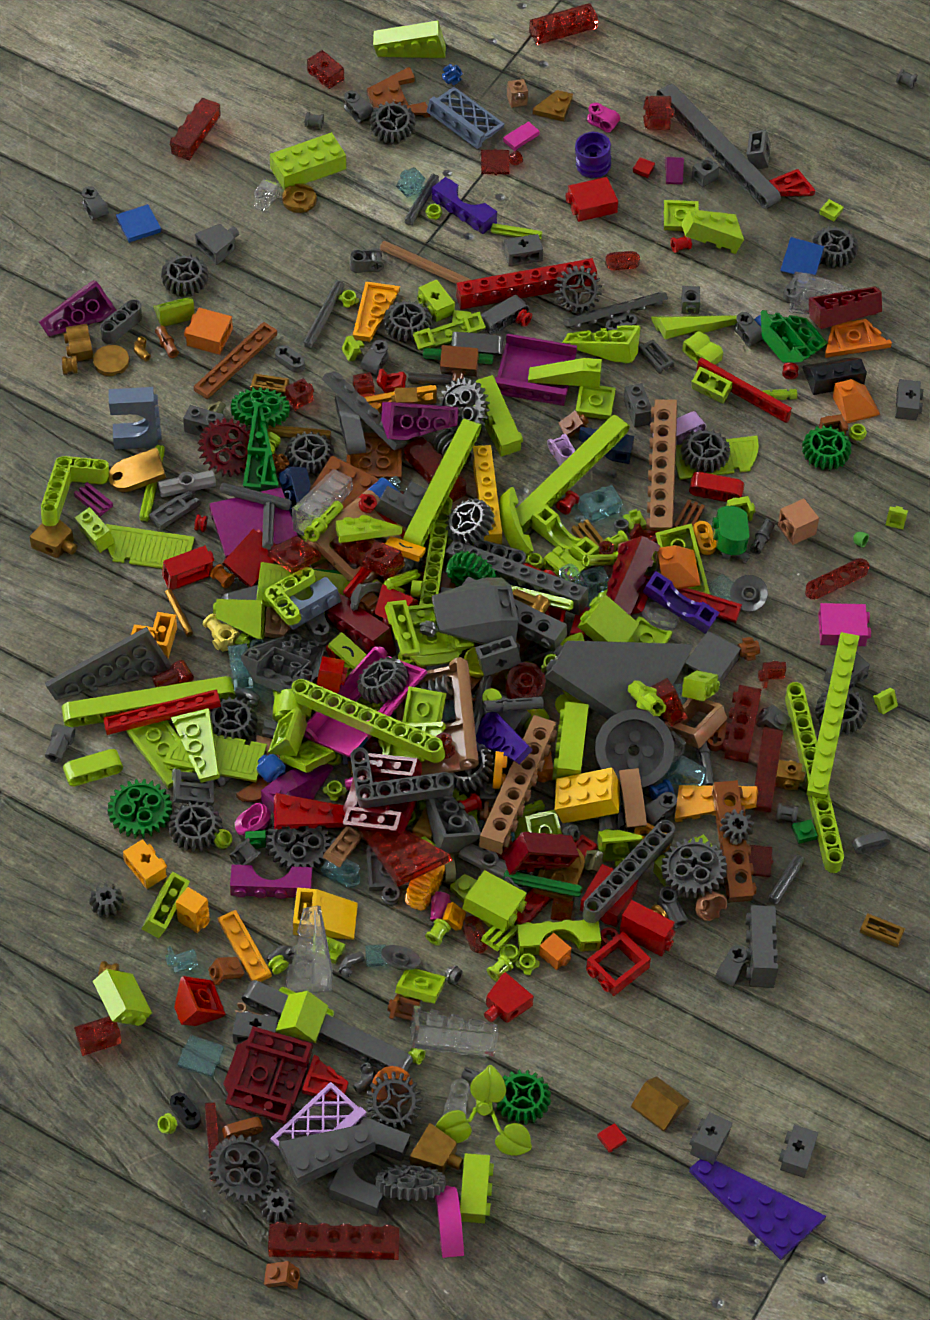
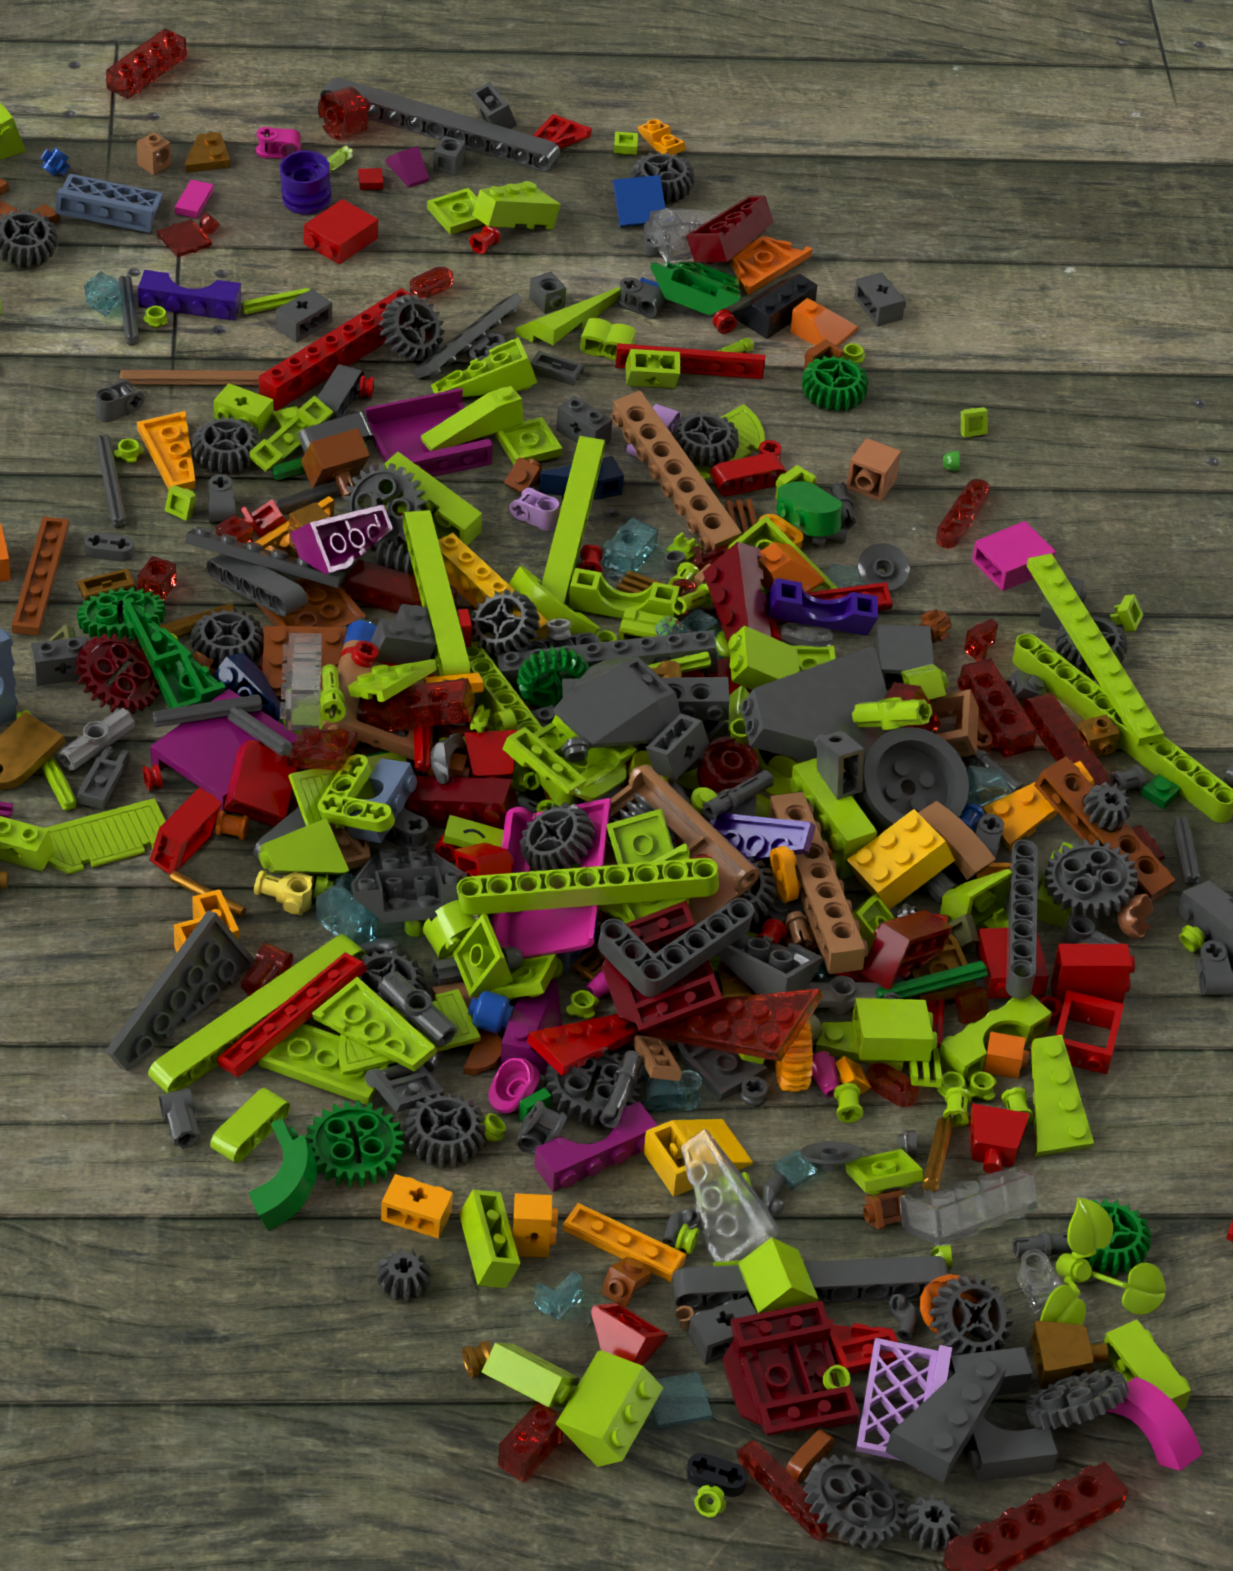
camera: 35 degrees left, 10 degrees down
none -> green arch [248,1117,317,1231]
none -> lime axle [327,146,353,173]
none -> dark grey piece [378,971,457,1047]
none -> red tile [457,609,472,647]
none -> dark grey hinge [501,946,524,970]
none -> light grey bush [546,619,571,640]
none -> lime slope [556,1350,663,1467]
none -> dark grey pin [600,1051,643,1128]
none -> light orange slope [638,119,686,155]
none -> red bush [758,440,782,459]
none -> medium nougat pin [785,911,813,949]
none -> dark grey torso [814,731,864,799]
none -> lime hinge [823,1365,850,1390]
none -> pearl gold axle [922,1117,953,1192]
none -> lime bush [1001,1087,1034,1125]
none -> lime wing [1031,1035,1094,1157]
none -> lime plate [1179,925,1205,953]

